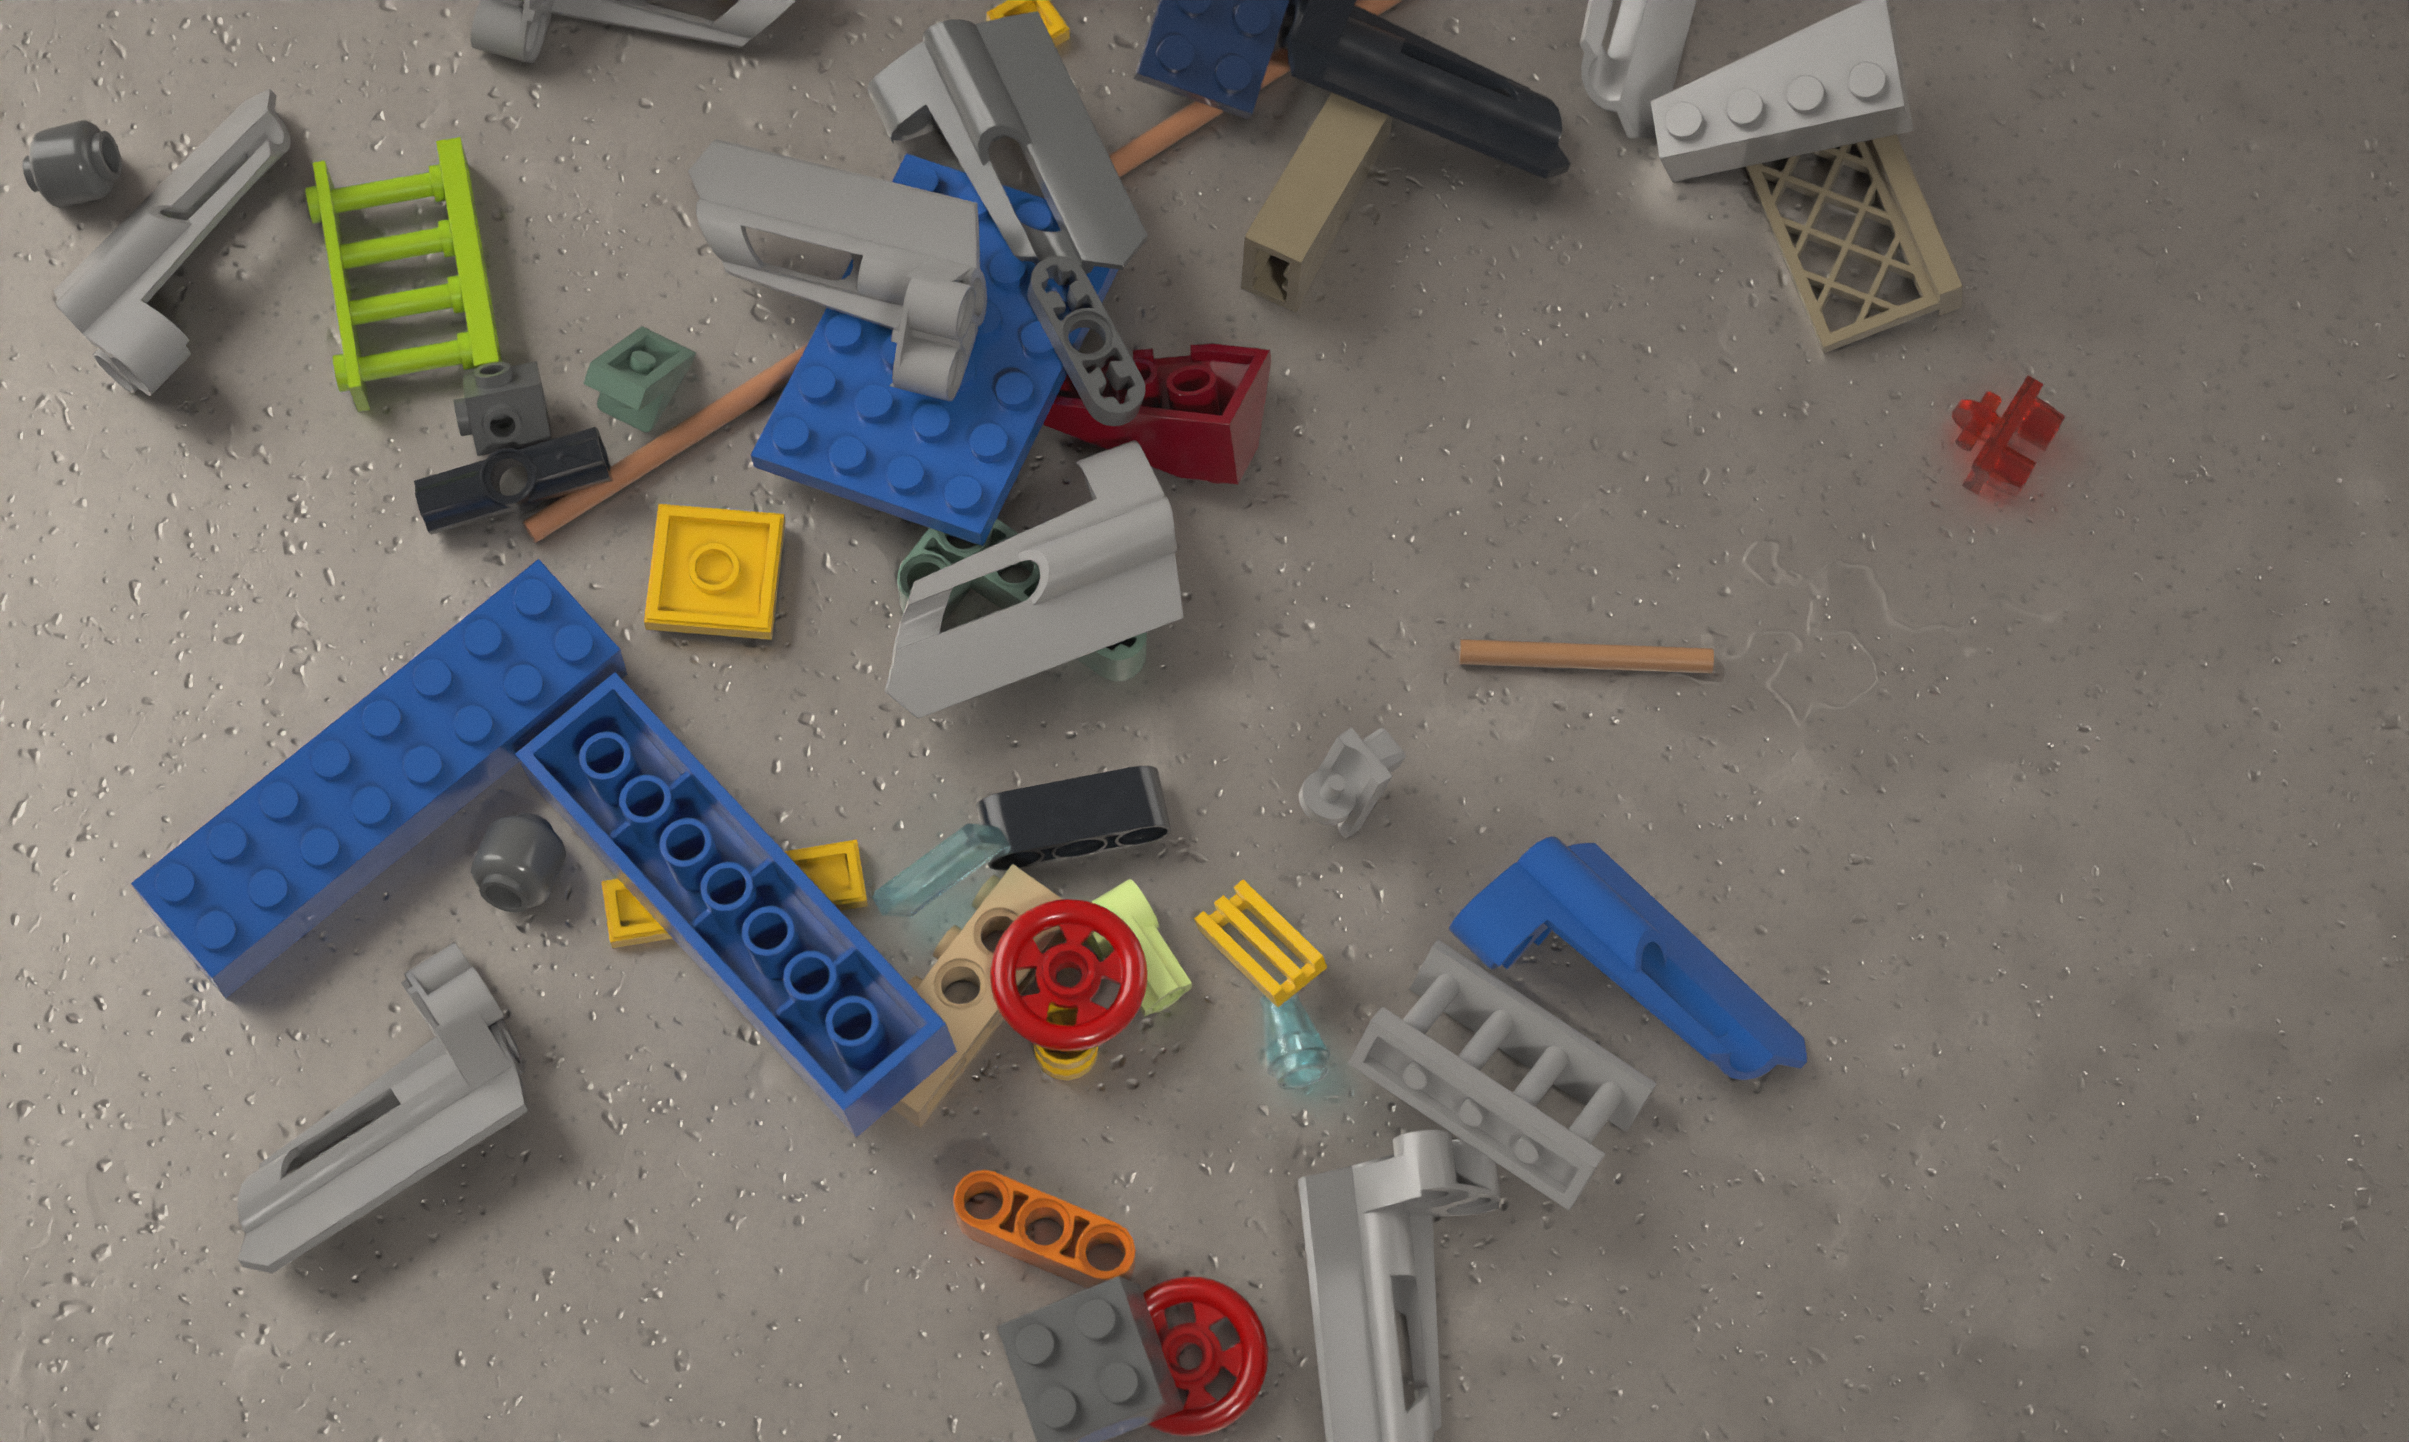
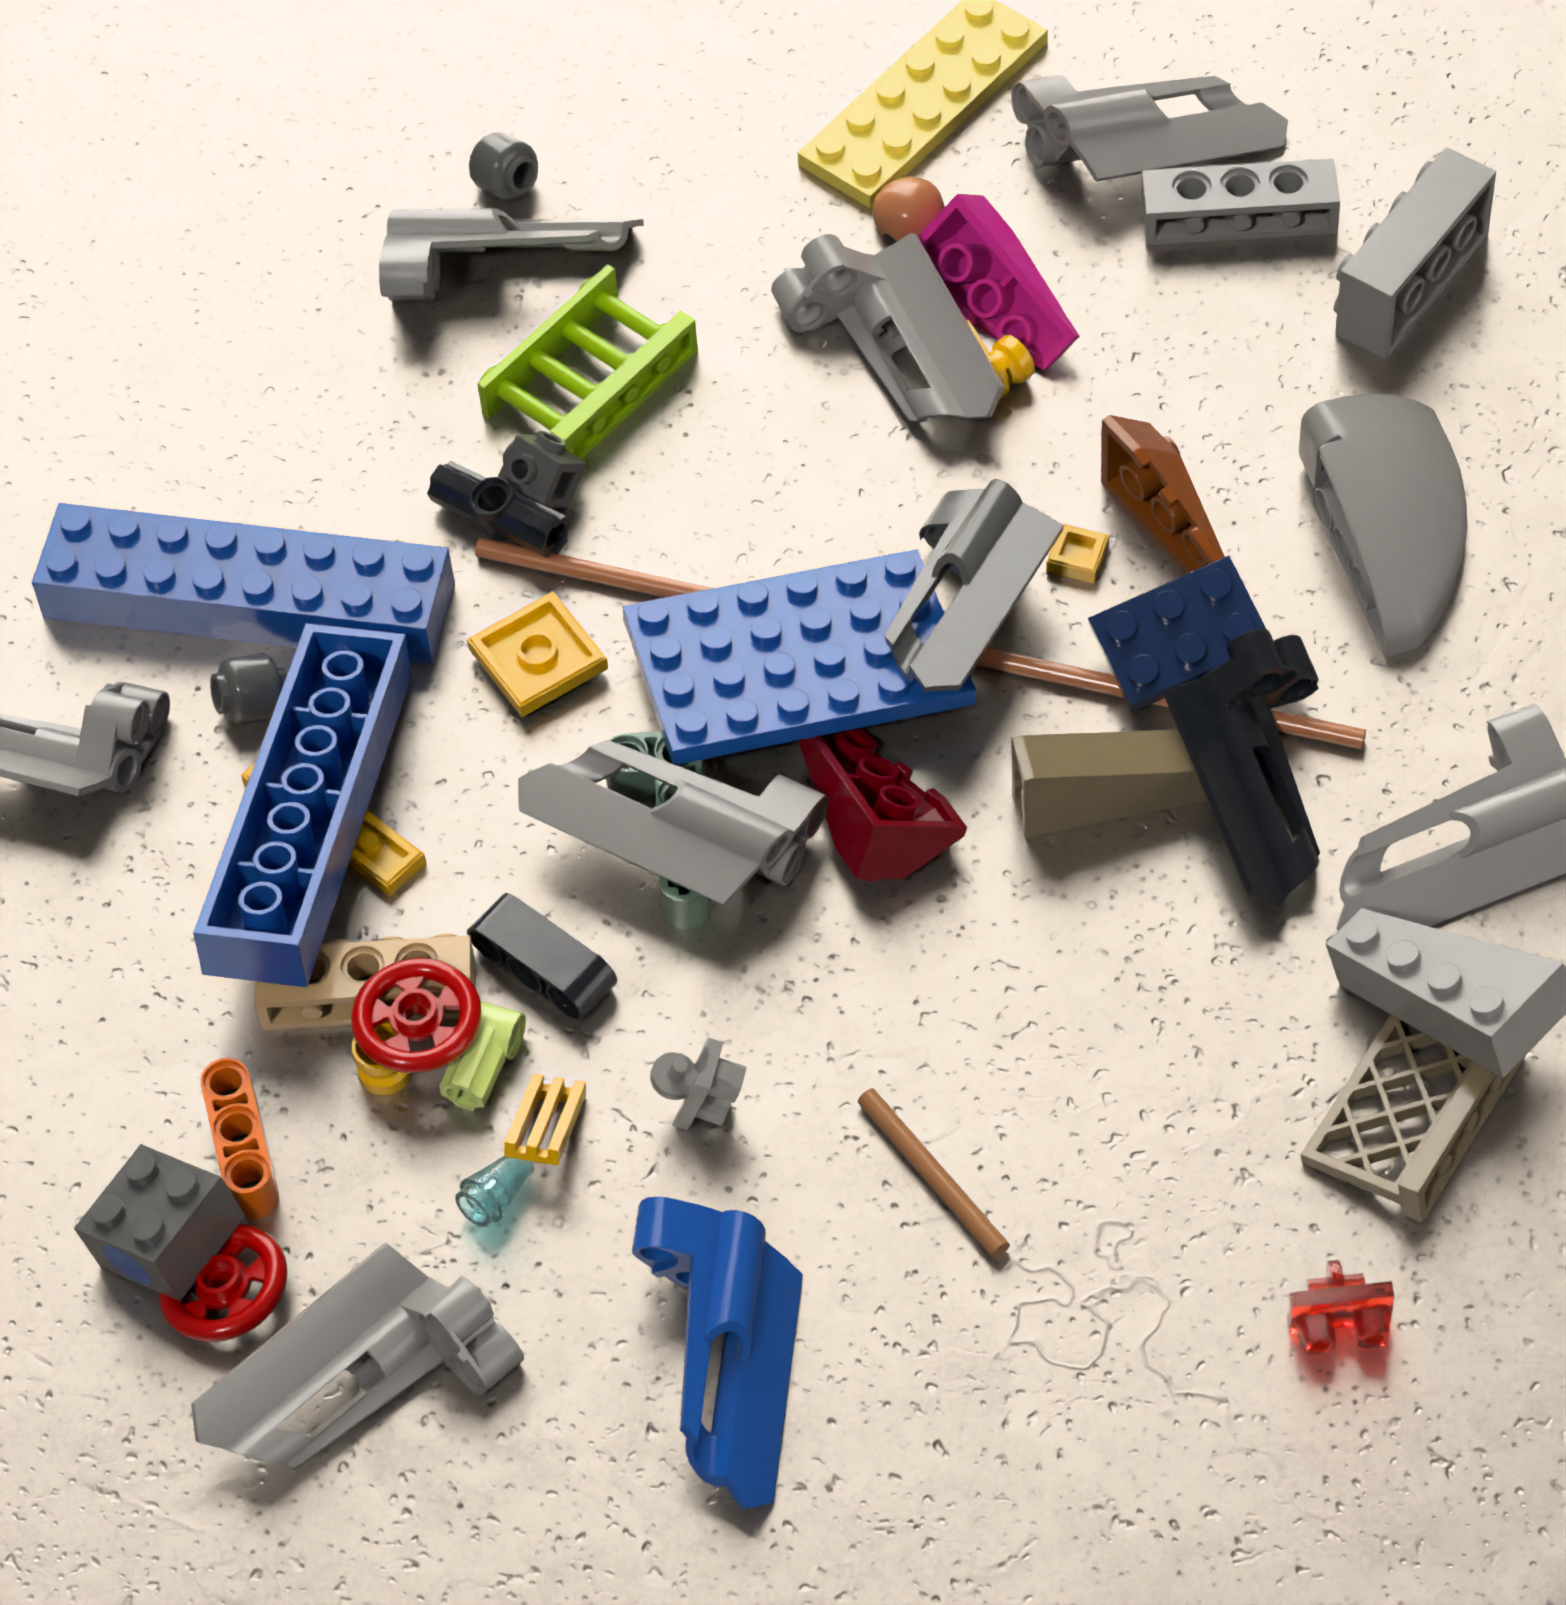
camera: 60 degrees right, 15 degrees down
sand green slope [583,326,696,432] -> none
light grey panel [688,139,987,401] -> none
clear light blue tile [871,823,1010,917] -> none
dark grey beam [1027,256,1145,426] -> none
light grey fence [1347,939,1657,1211] -> none

